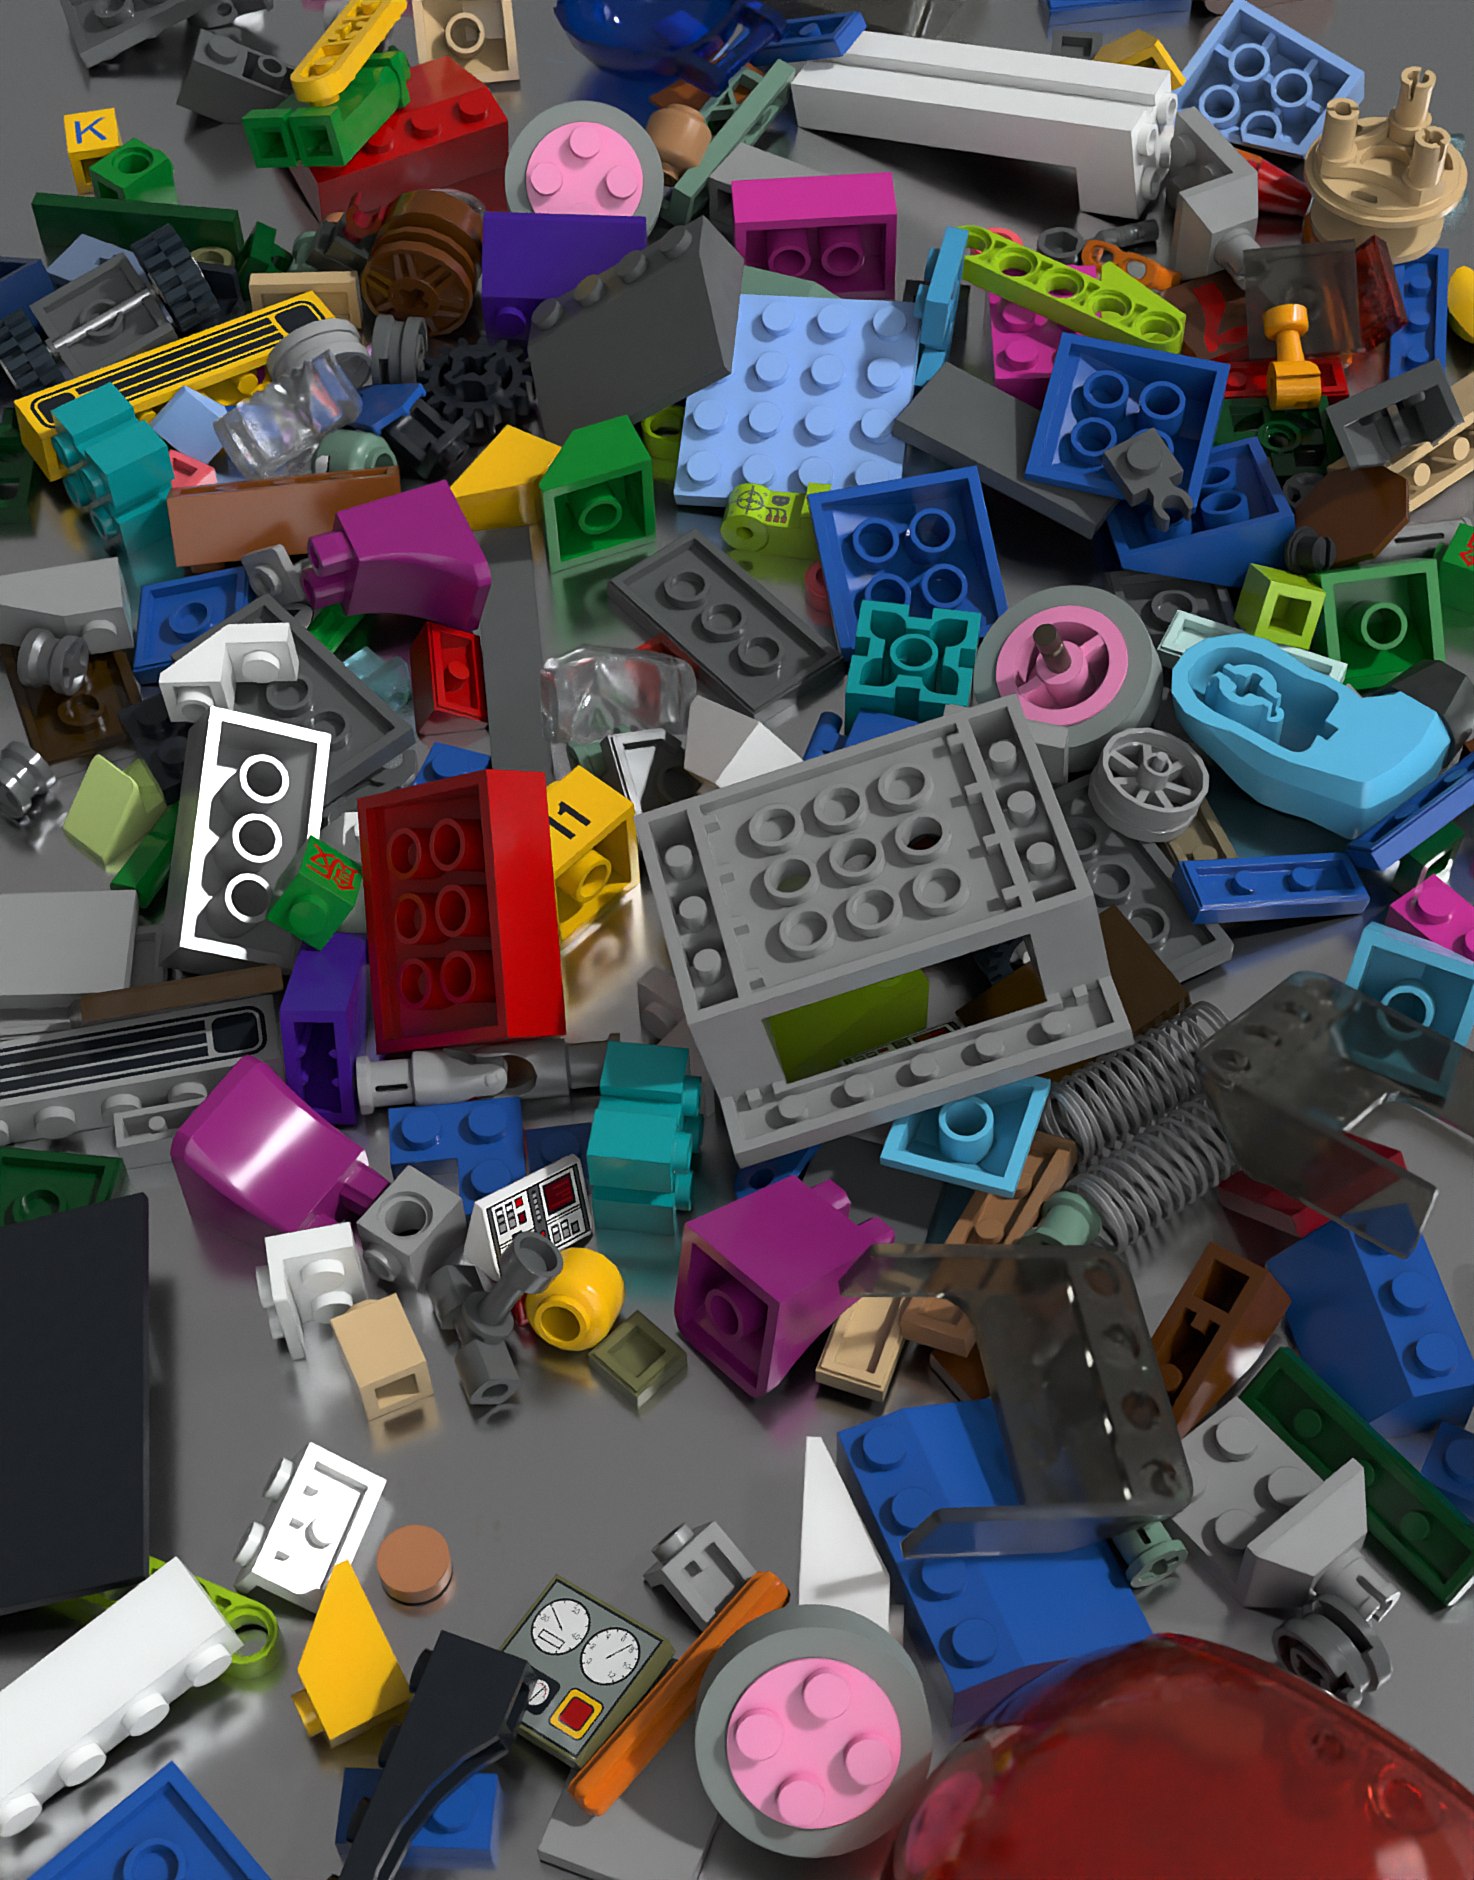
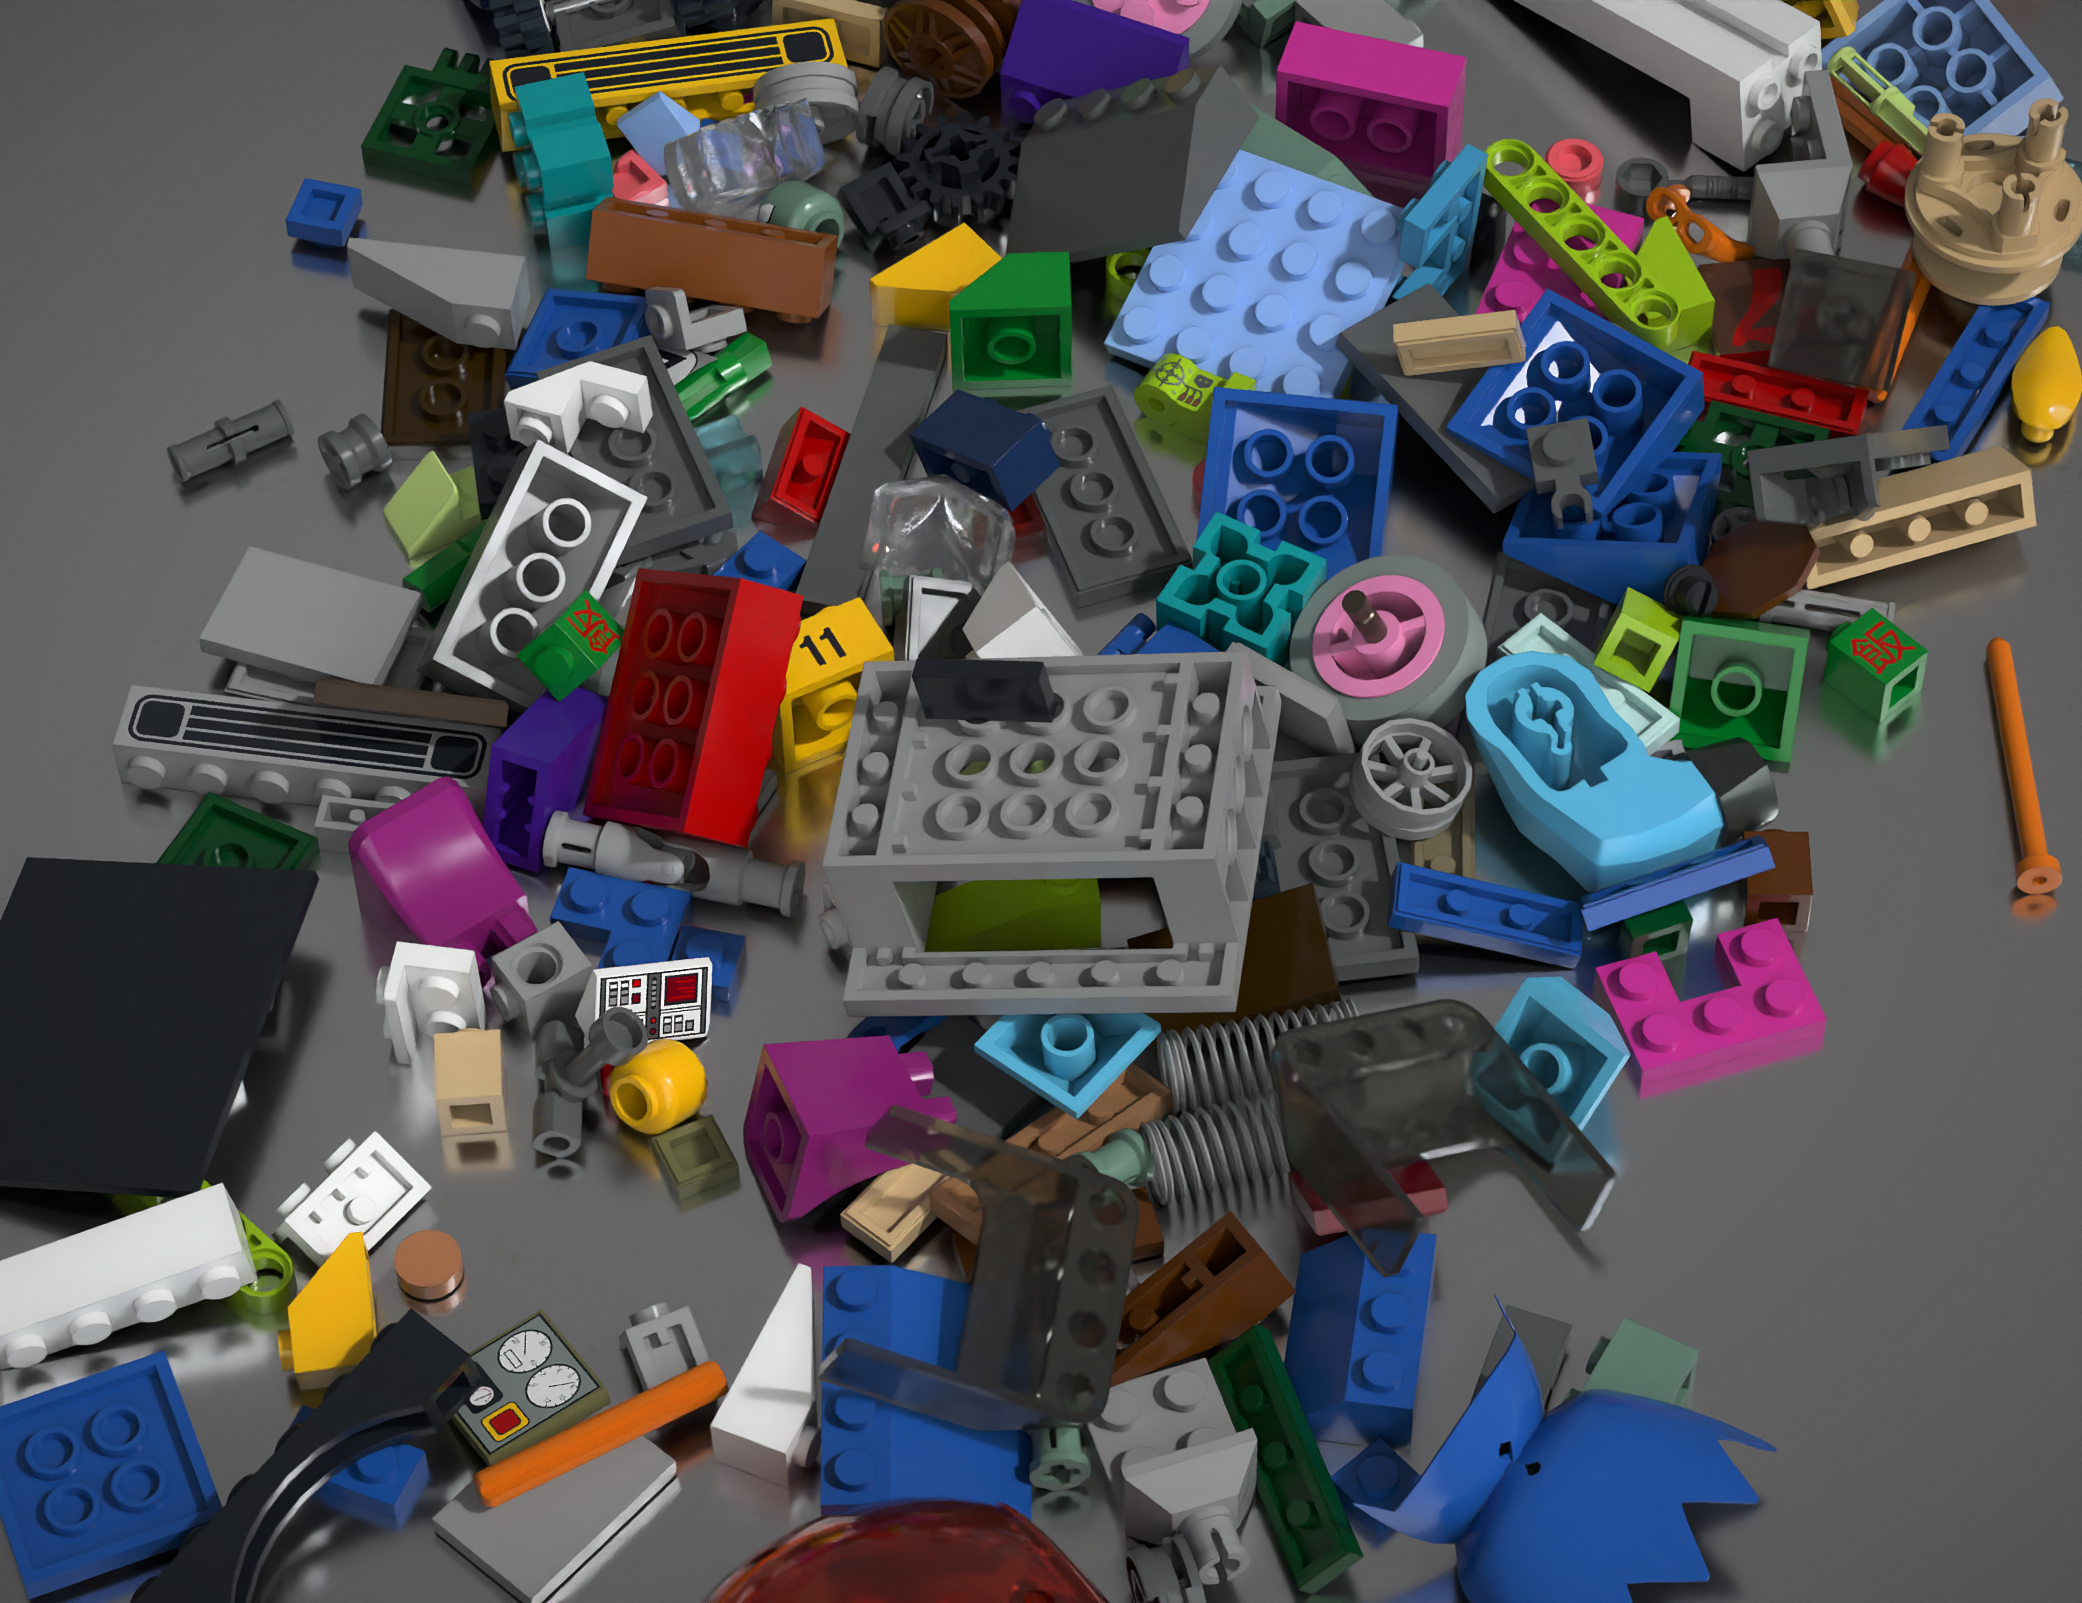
camera: 20 degrees right, 0 degrees up
flat silver wheel [17,628,89,695] -> none
magenta hips [300,479,492,632] -> none
blue piece [333,383,426,435] -> none
teal brick [586,1040,704,1236] -> none
wheel [695,1604,933,1858] -> none
light orange leg [1262,304,1321,411] -> none
clear red plate [1333,234,1409,354] -> none
none -> dark blue brick [909,389,1060,512]
none -> black tile [912,658,1057,723]
none -> tan tile [1393,310,1526,376]
none -> yellowish green piece [1827,46,1928,157]

